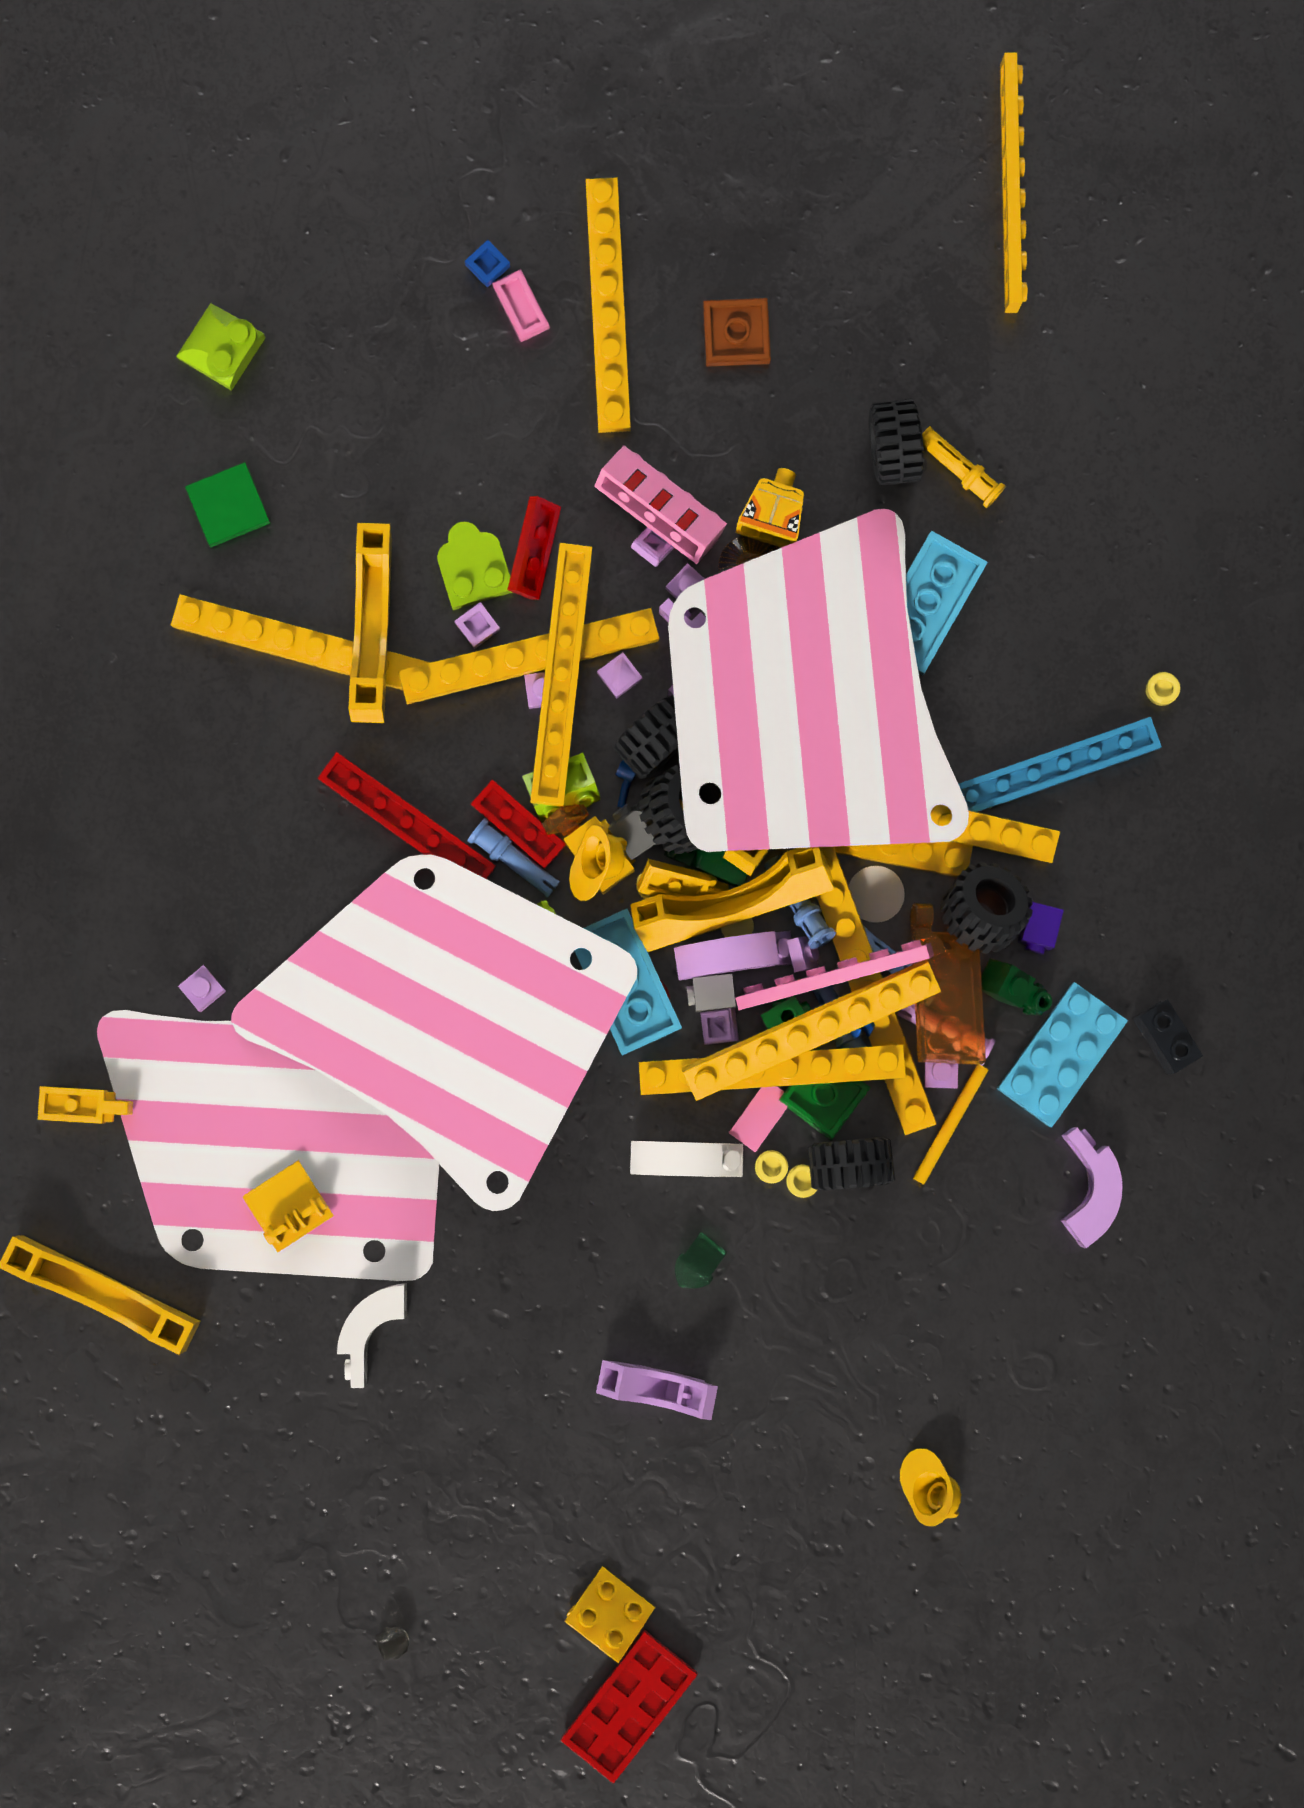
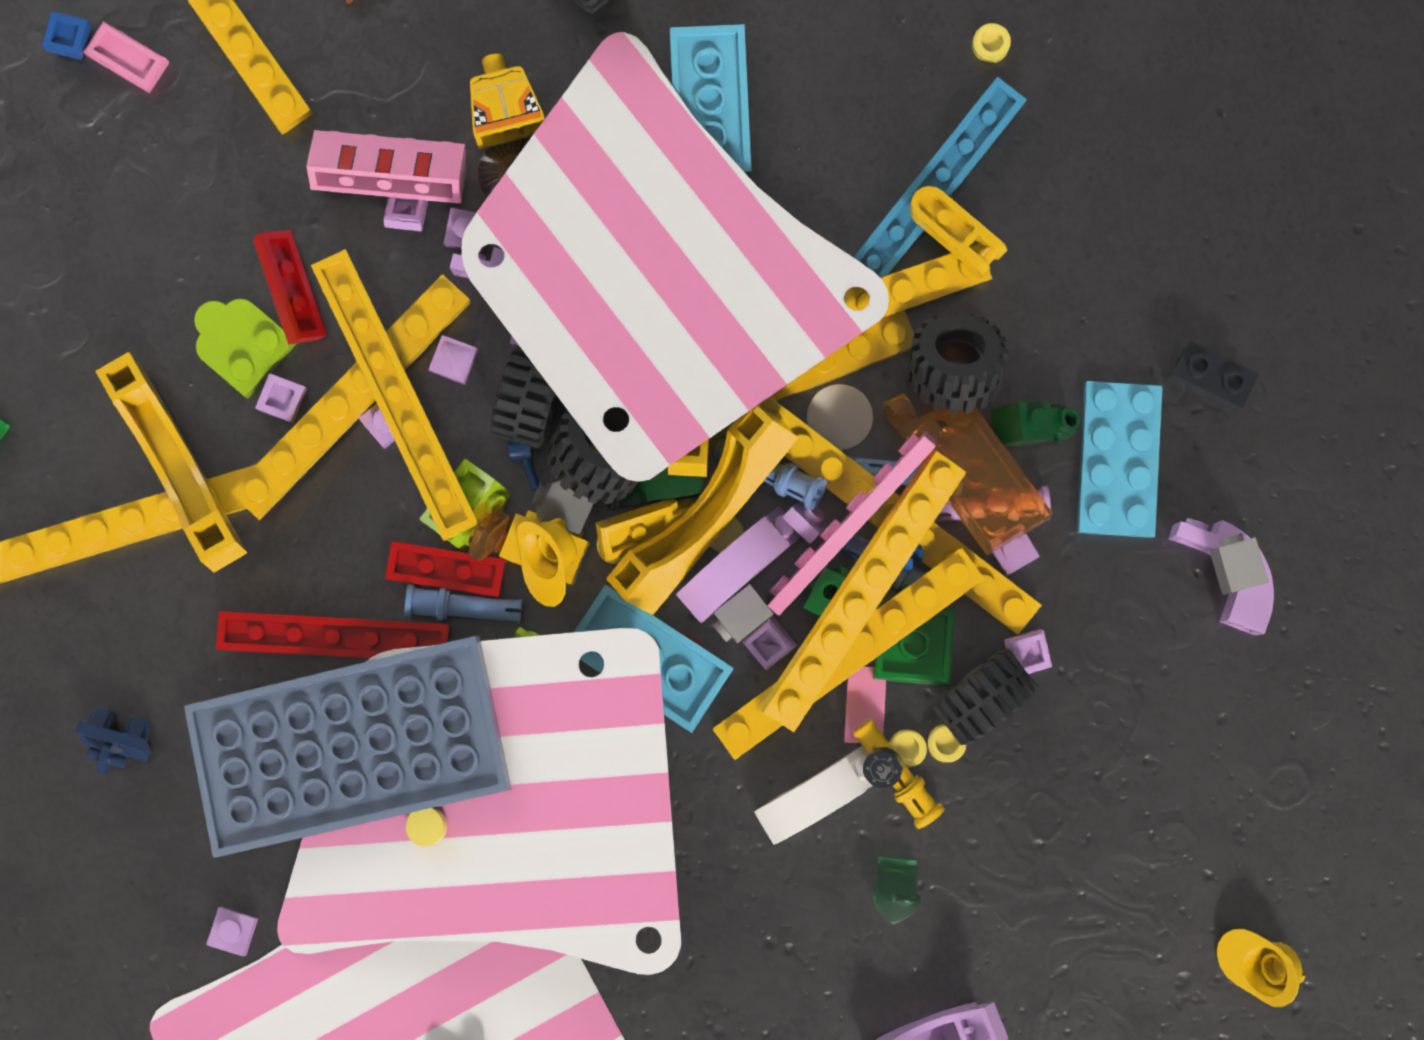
camera: 30 degrees left, 0 degrees up
yellow bar [913,1064,989,1185] -> none
dark purple brick [1018,902,1064,954] -> none
none -> dark blue hips [75,706,152,775]
none -> sand blue plate [184,636,512,858]
none -> light yellow tile [406,808,447,846]
none -> yellow pin [852,718,945,829]
none -> black tile [863,747,903,788]
none -> yellow plate [909,186,1007,278]
none -> lavender tile [1004,629,1052,674]
none -> light grey brick [1209,533,1269,595]

